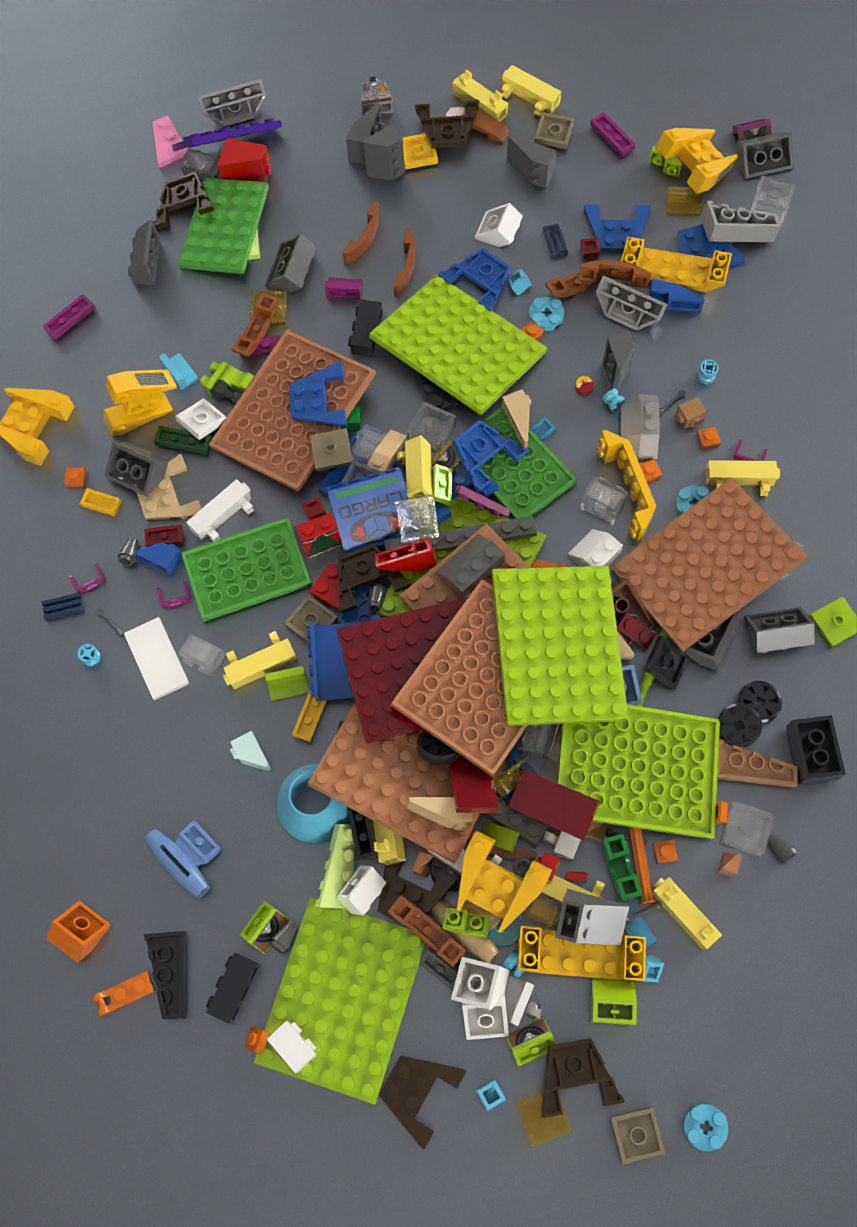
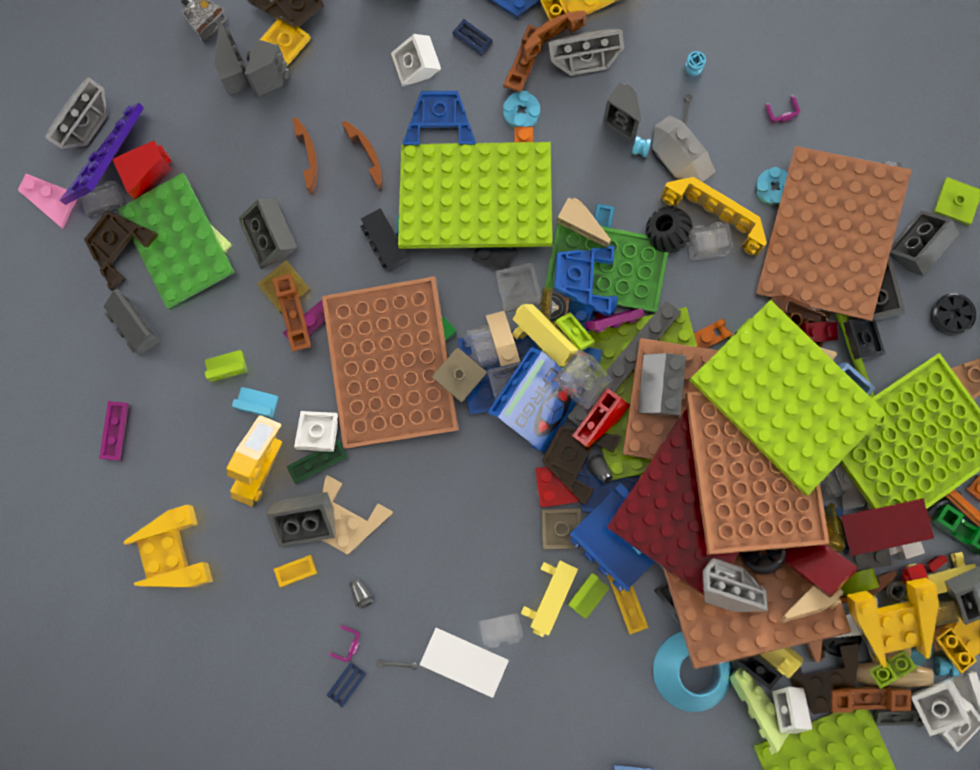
camera: 40 degrees left, 10 degrees up
orange plate [64,467,86,487] -> none
medium azure wheel [78,644,101,666] -> none
blue slope [135,542,182,575] -> none
dark red plate [144,524,184,547] -> none
magenta piece [157,581,191,608] -> none
bright green plate [181,517,312,622] -> none
white brick [186,479,254,542] -> none
lime hips [200,361,254,405] -> none
light aqua slope [230,731,271,771] -> none
blue wing [290,361,347,428] -> none
red slope [294,512,342,560] -> none
red tile [302,497,326,520] -> none
magenta panel [325,277,363,299] -> none
medium azure slope [507,269,532,295] -> none
white slope [568,529,623,567] -> none
tile [575,376,593,394] -> none
dark red plate [580,237,601,258] -> none
orange plate [639,459,662,482] -> none
blue slope [649,279,704,312] -> none
medium nougat brick [675,397,707,429] -> none
orange plate [696,426,721,449] -> none
light yellow brick [706,460,780,496] -> none
black wheel [718,703,762,747] -> none
none -> lime panel [204,350,248,382]
none -> black wheel [646,206,693,253]
none -> light grey wedge [703,558,768,612]

